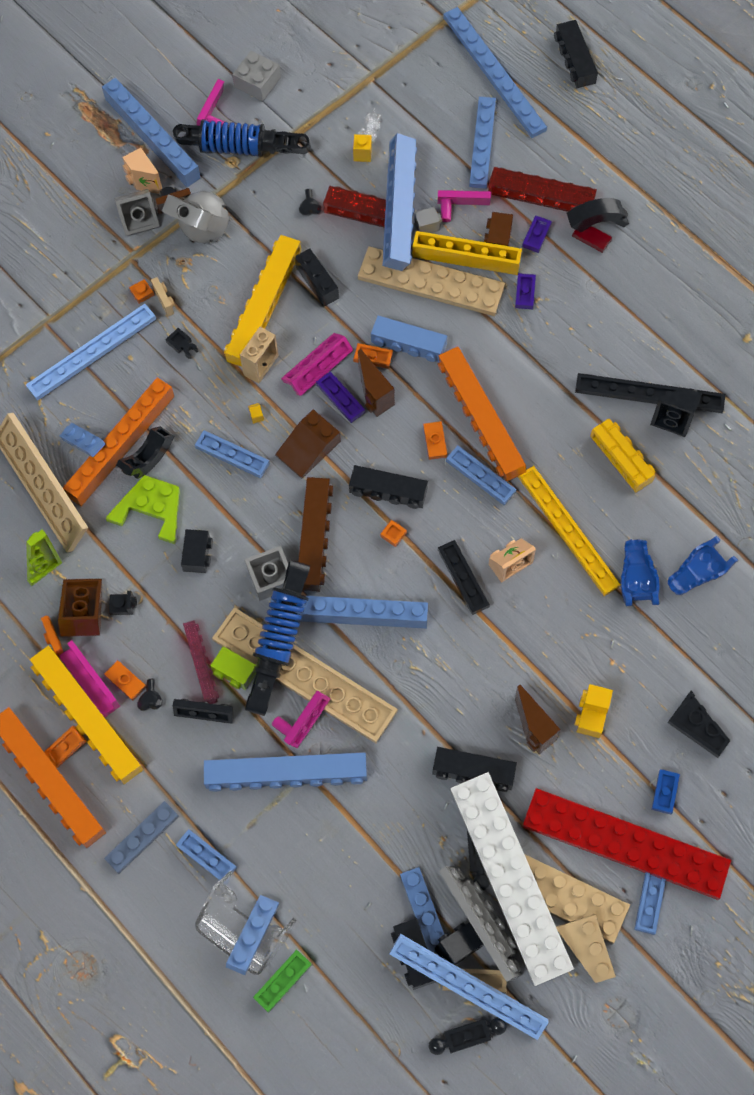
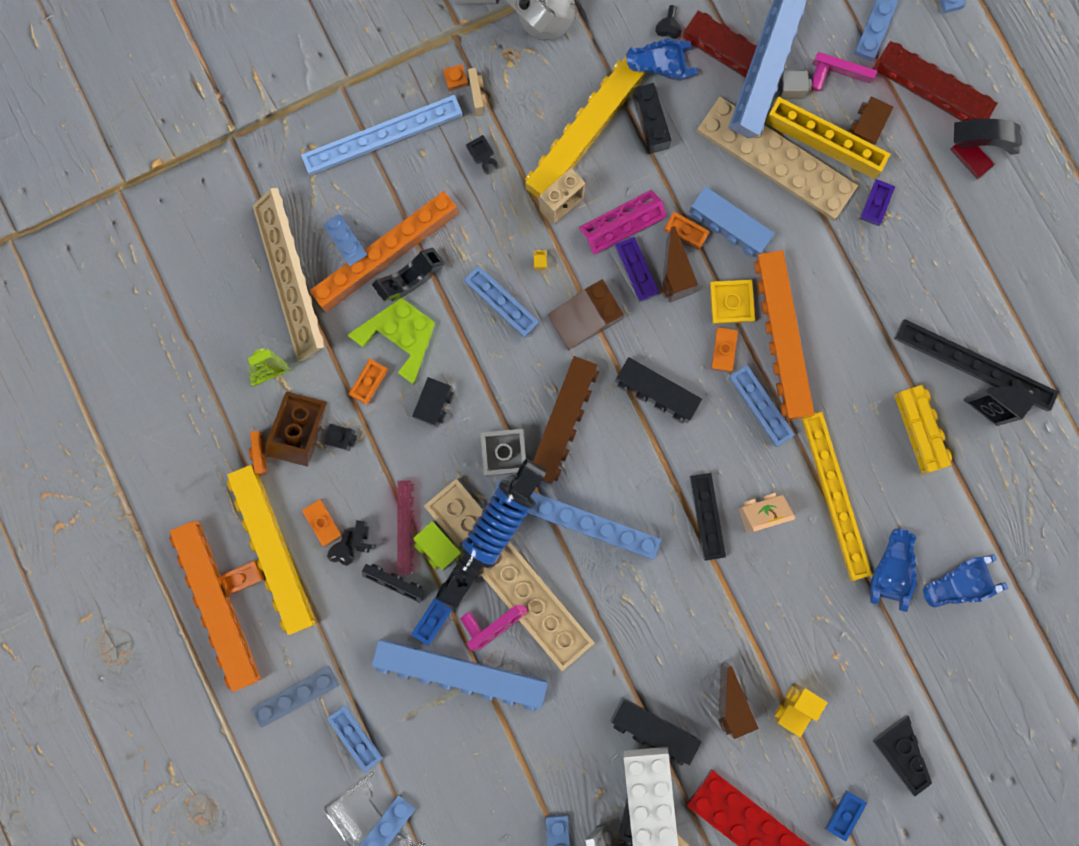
camera: 15 degrees right, 15 degrees up
dark pink fence [59,640,120,718] -> none
orange plate [380,520,407,547] -> none
dark purple plate [522,215,552,253] -> none
none -> orange plate [348,359,389,406]
none -> black bracket [352,520,376,553]
none -> blue plate [411,597,453,646]
none -> blue animal [626,38,699,80]
none -> yellow plate [709,280,755,324]

